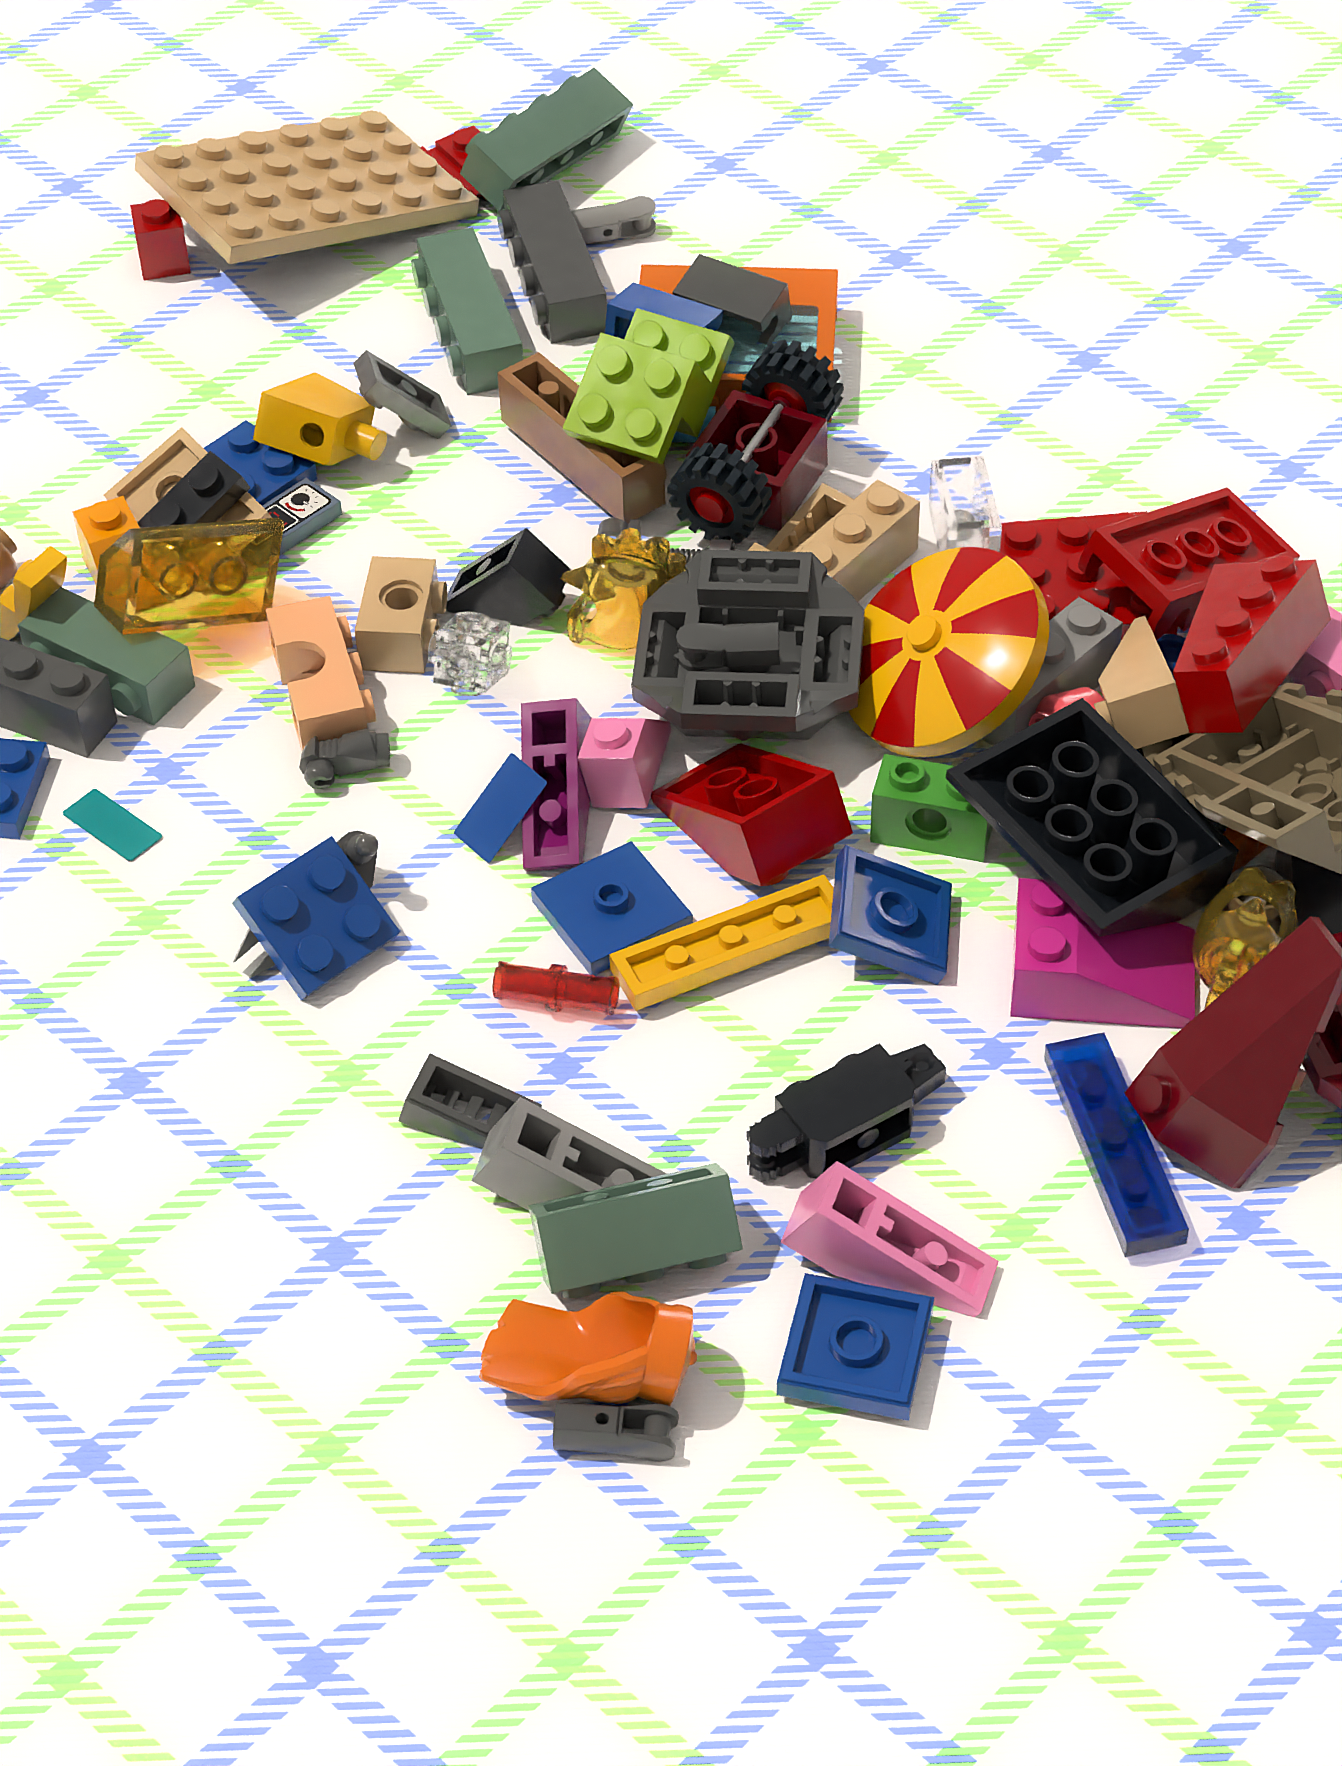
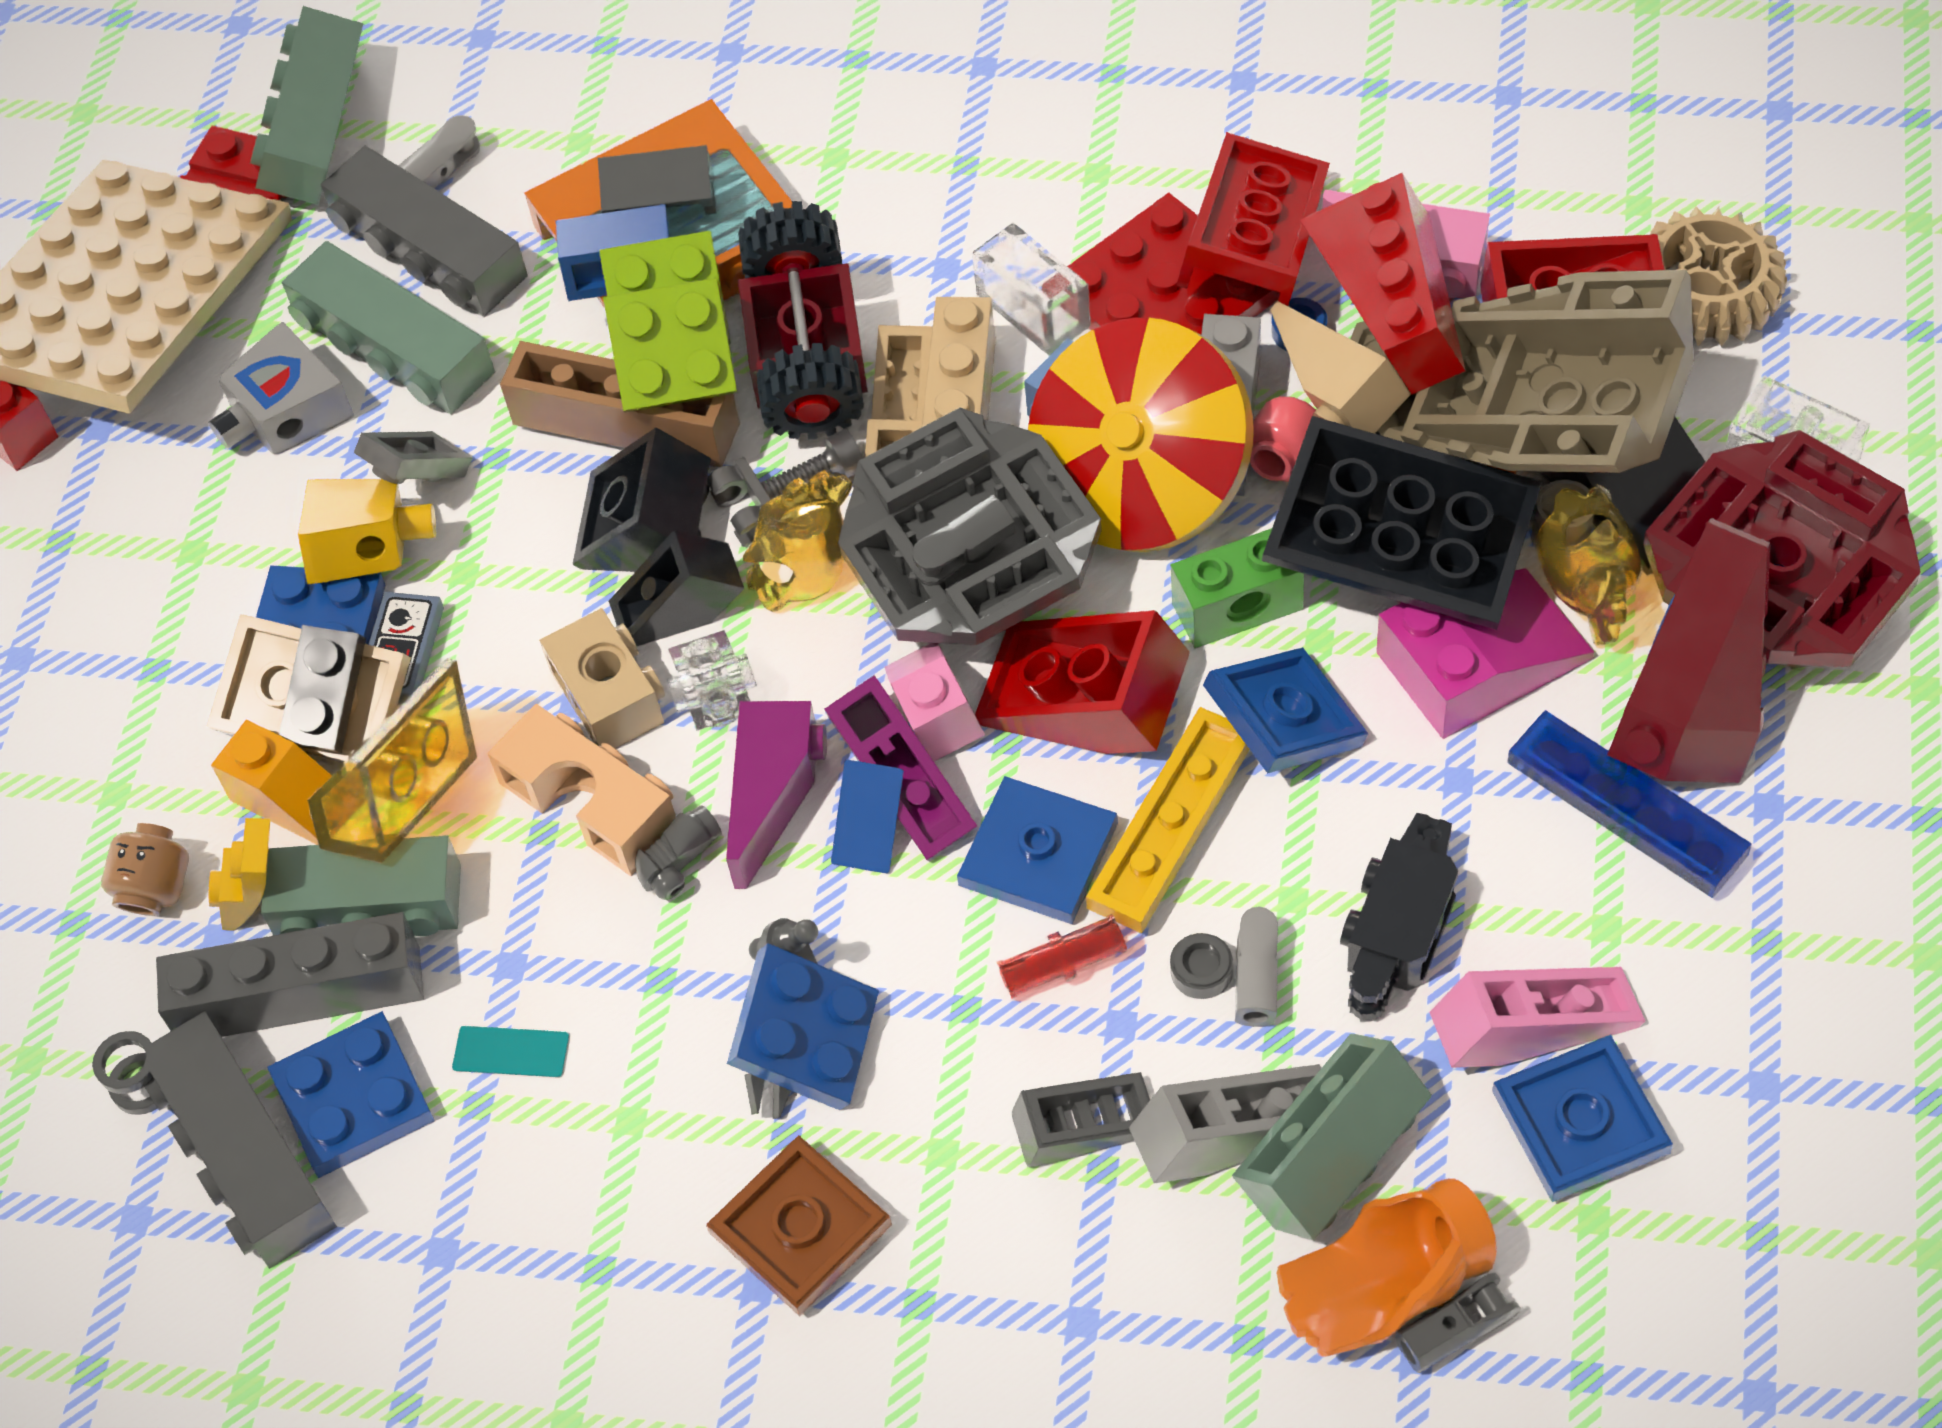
camera: 30 degrees left, 10 degrees up
none -> light grey torso [208,321,354,454]
none -> black slope [572,427,711,572]
none -> dark orange plate [705,1135,892,1317]
none -> magenta slope [726,701,827,889]
none -> dark grey tile [1170,933,1233,999]
none -> light grey bar [1235,906,1278,1027]

